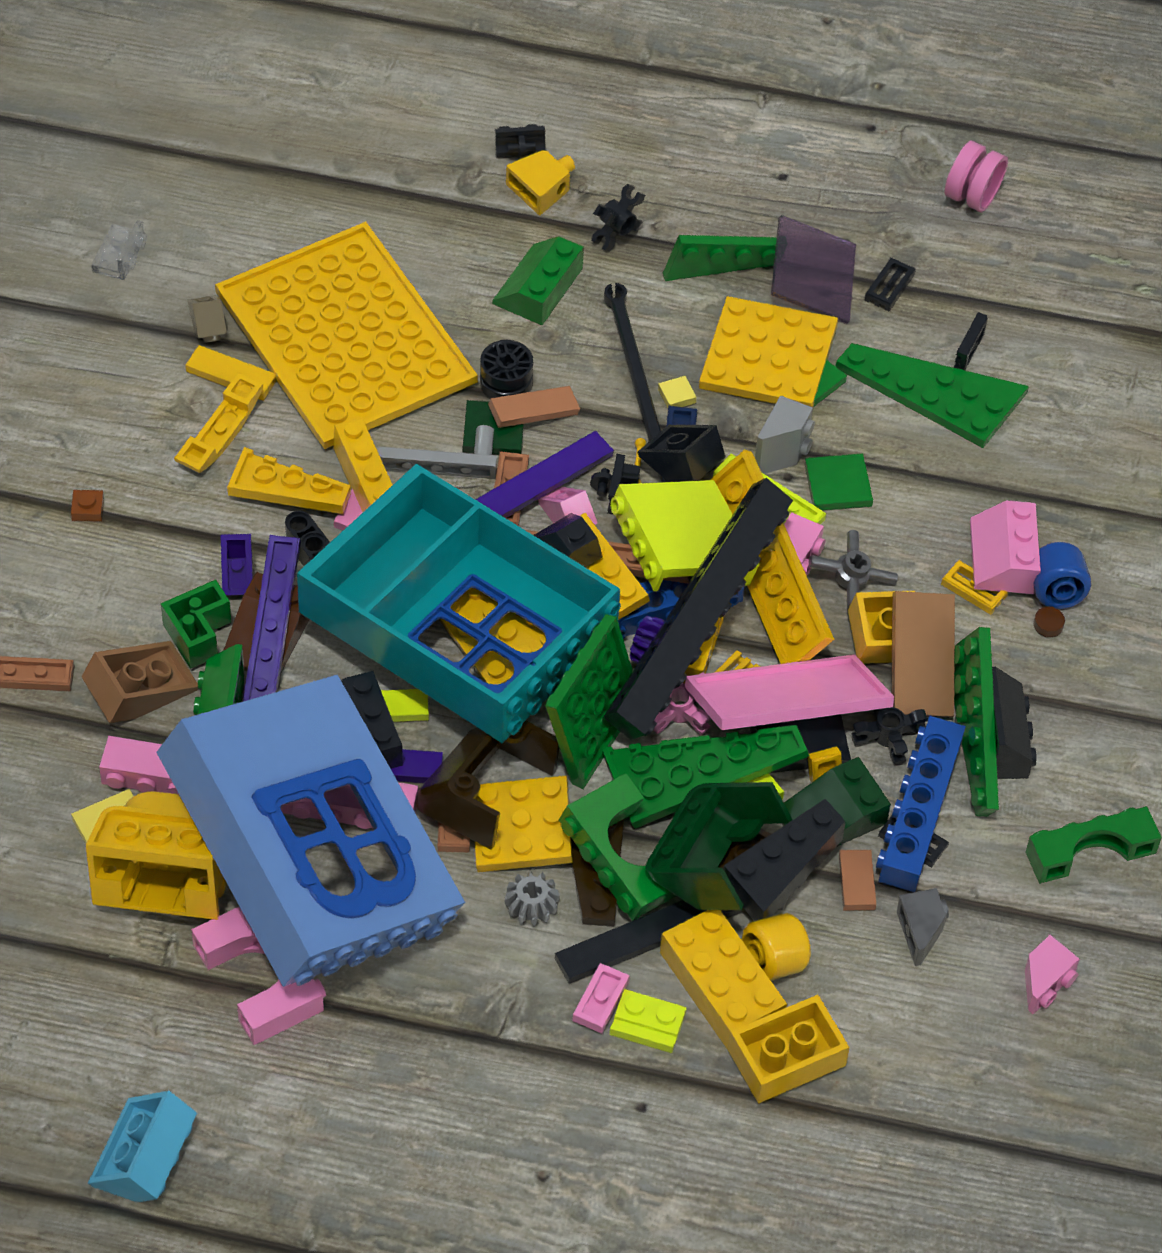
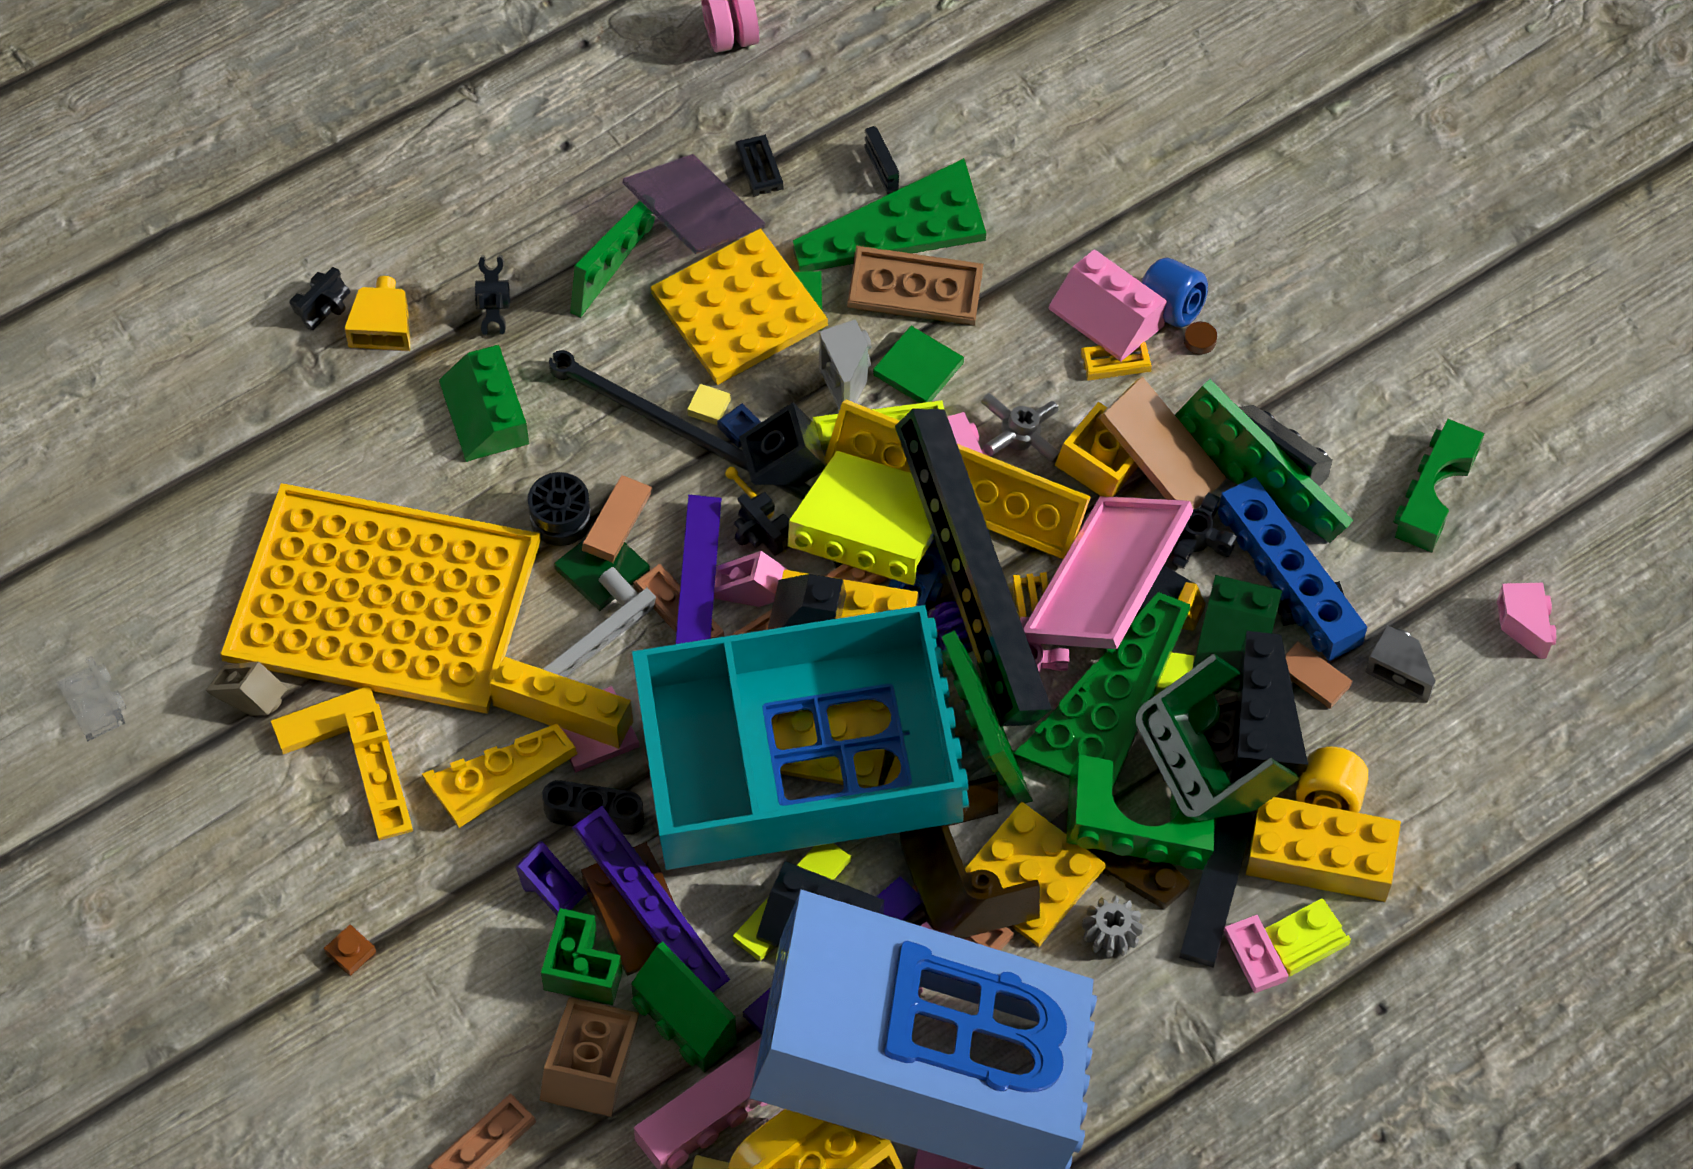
camera: 45 degrees left, 5 degrees up
yellow brick [728,994,850,1104] -> none
none -> medium nougat tile [847,246,984,326]

